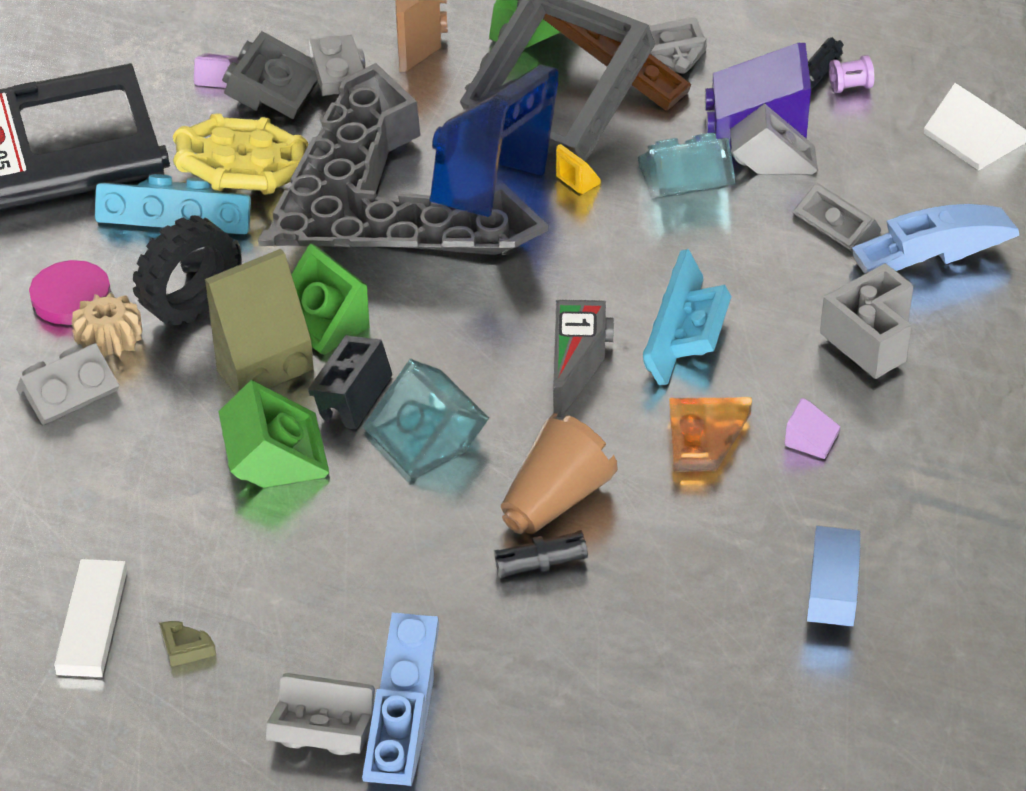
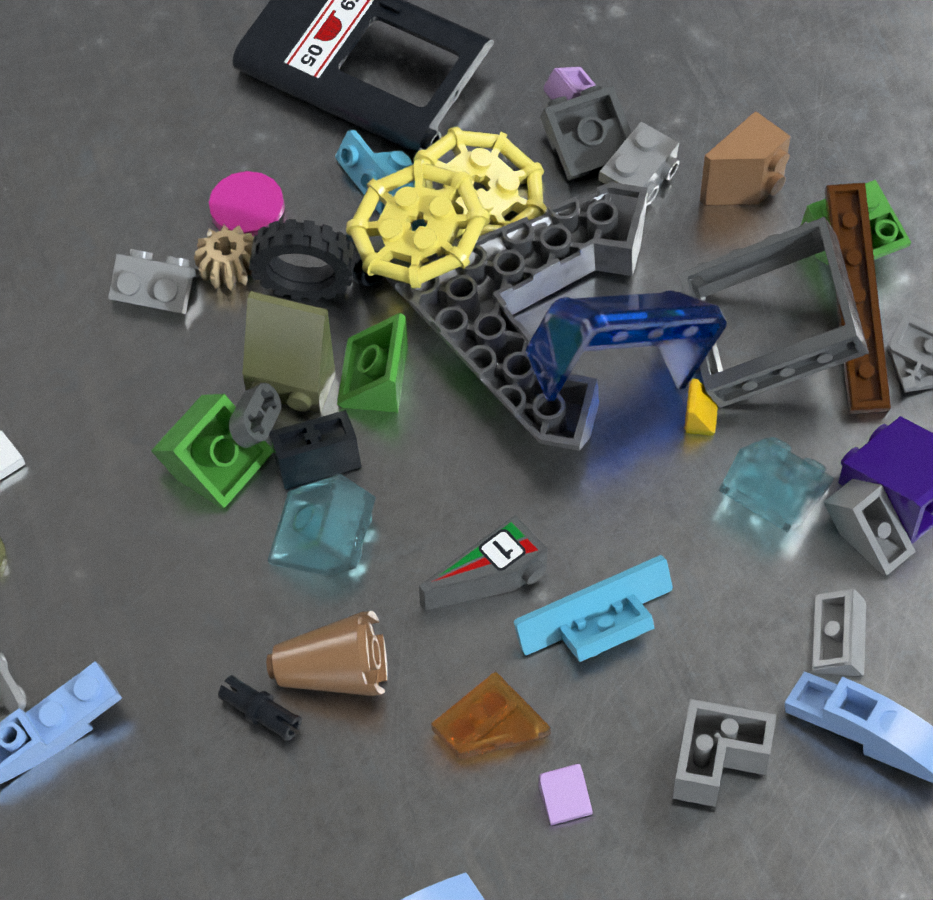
camera: 50 degrees right, 15 degrees up
none -> dark grey beam [229,383,281,448]
none -> light yellow plate [346,159,490,288]

